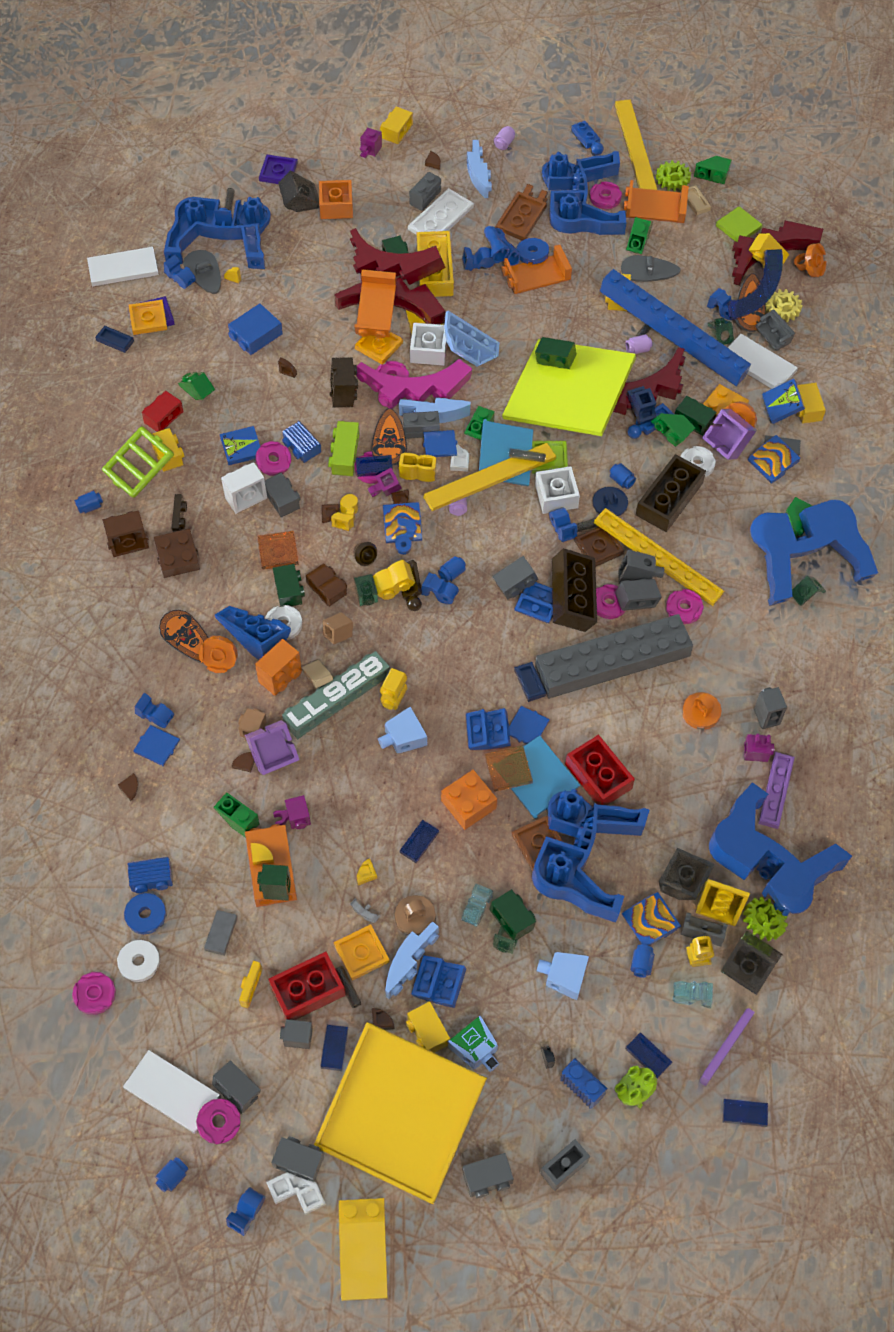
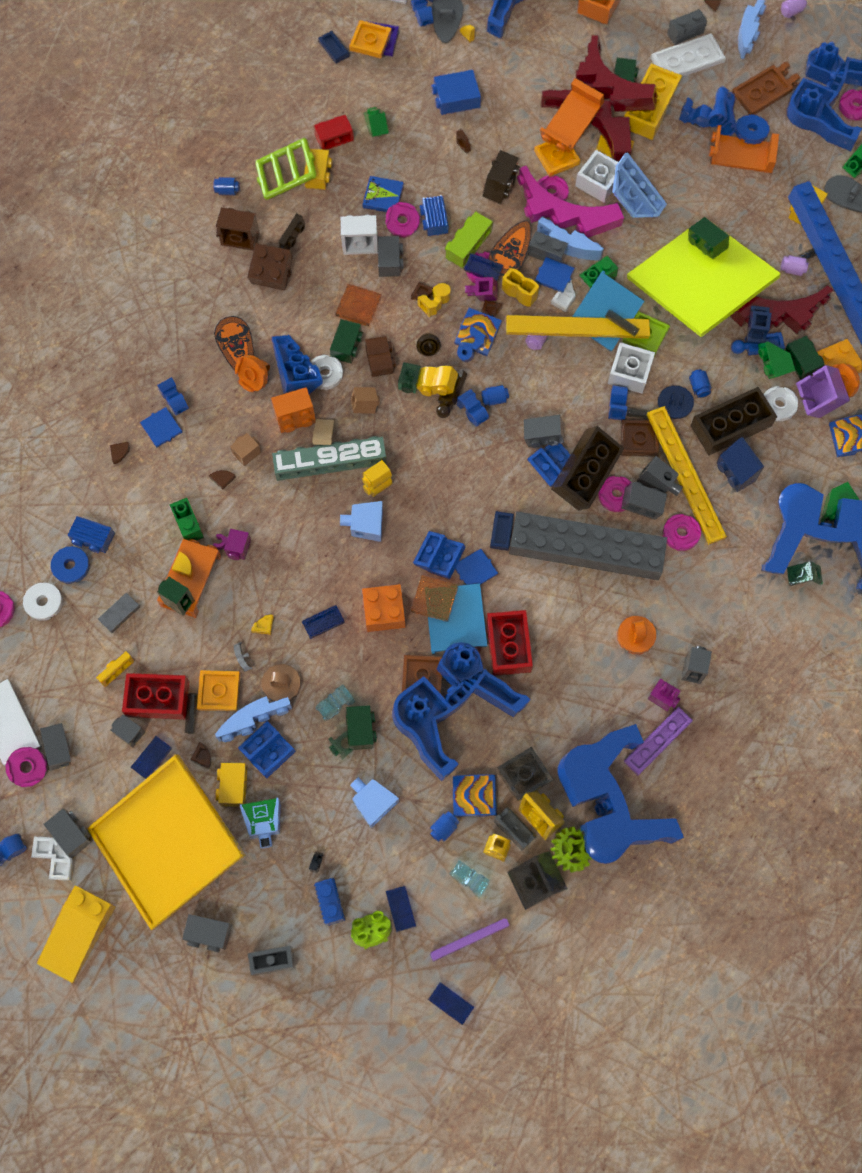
camera: 30 degrees right, 10 degrees up
medium lavender piece [245,720,300,775] -> none
none -> dark blue slope [717,437,764,492]

